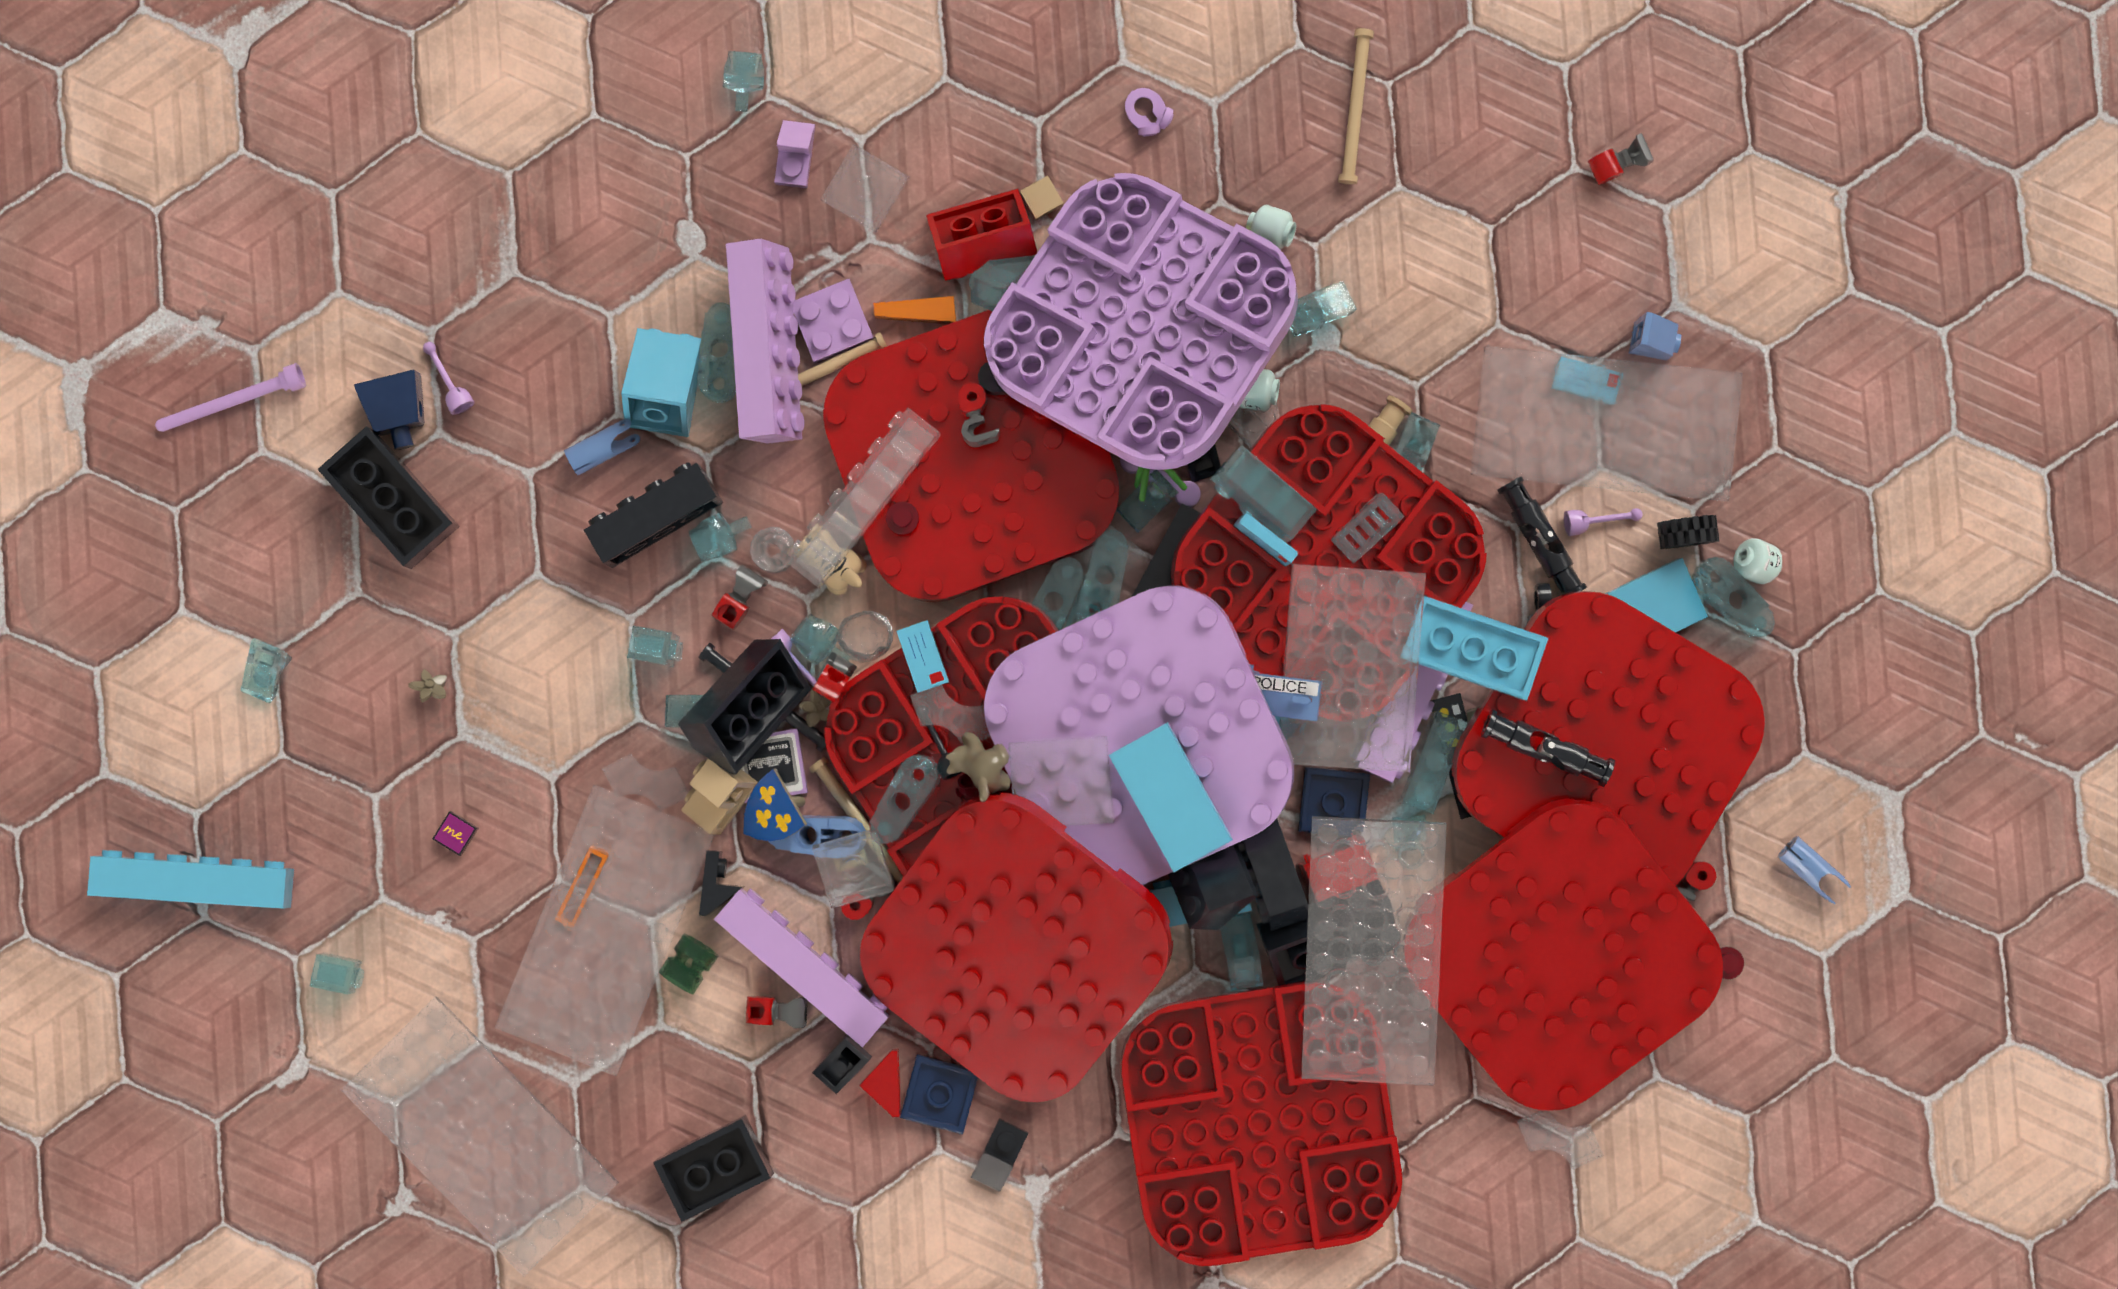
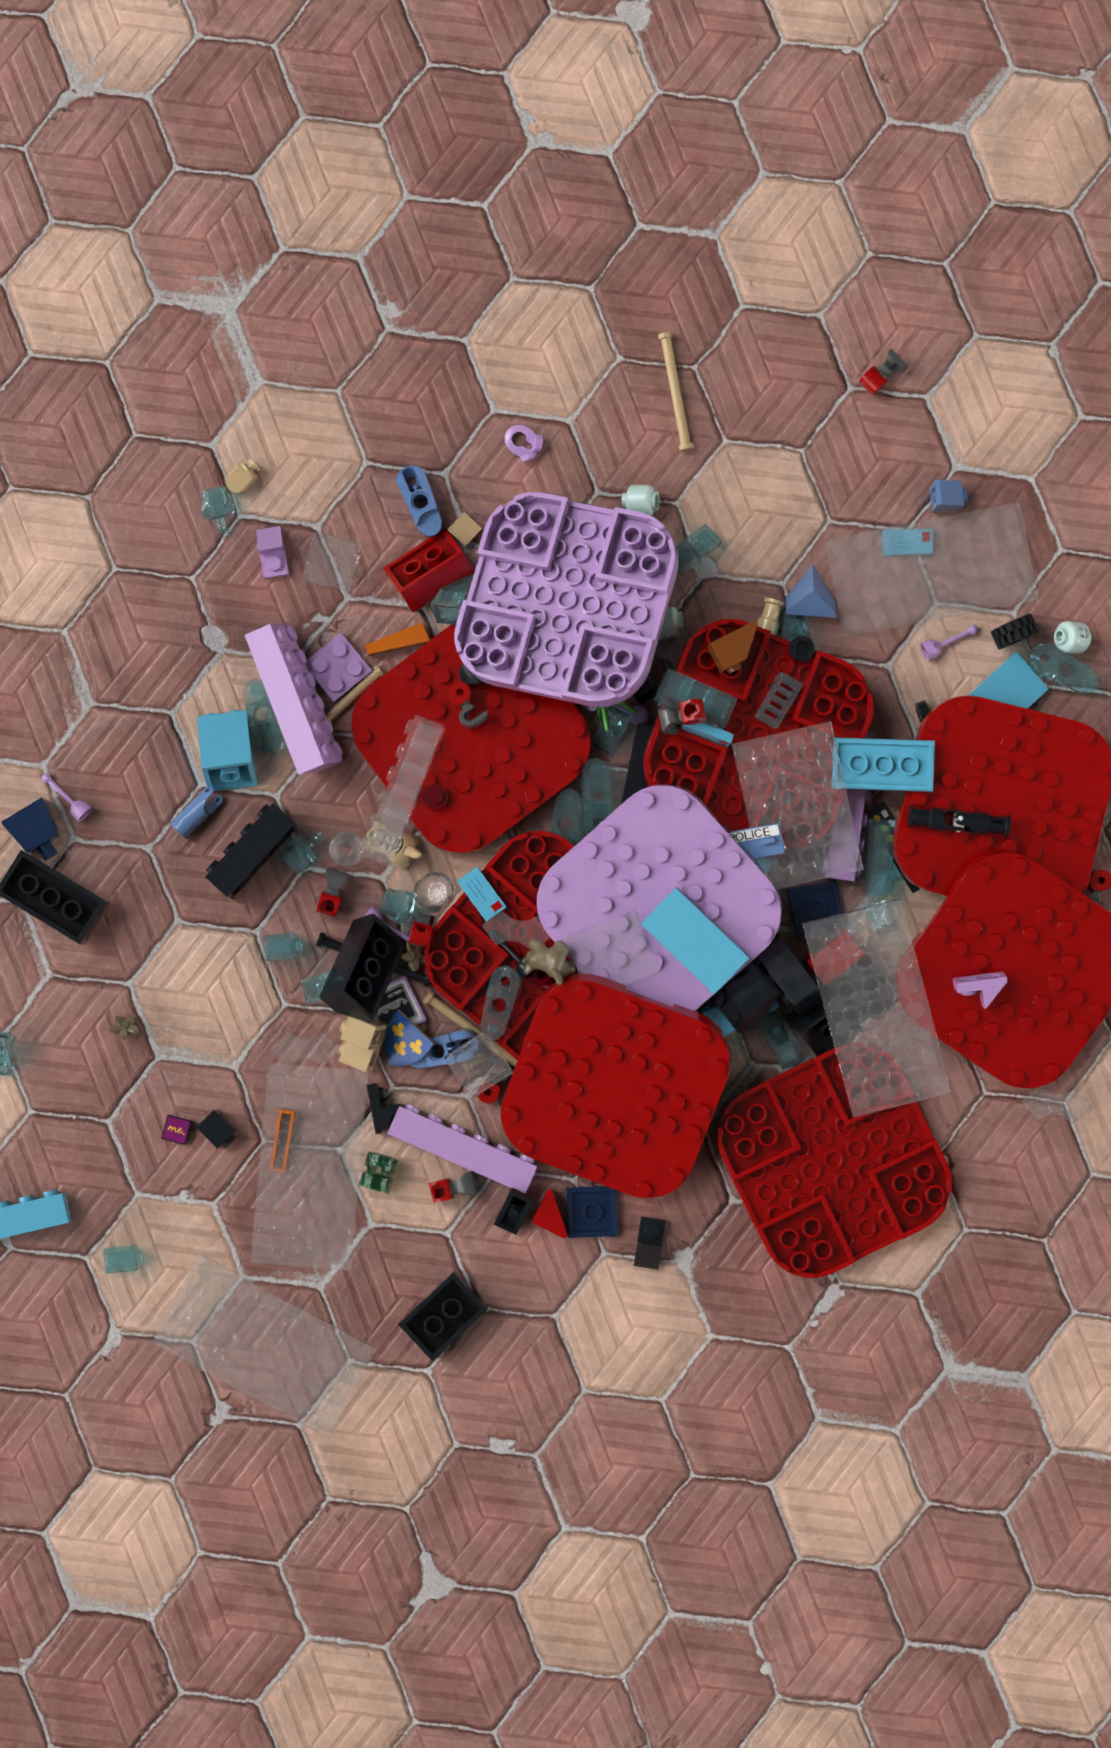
camera: 15 degrees left, 0 degrees up
black piece [1497,476,1587,596] -> none
none -> black brick [196,1109,237,1149]
none -> tan arm [225,458,261,493]
none -> medium blue piece [396,465,443,537]
none -> leg [658,699,707,735]
none -> dark orange slope [707,621,757,674]
none -> medium blue slope [786,565,836,618]
none -> black tile [788,636,814,662]
none -> lavender slope [953,971,1007,1009]

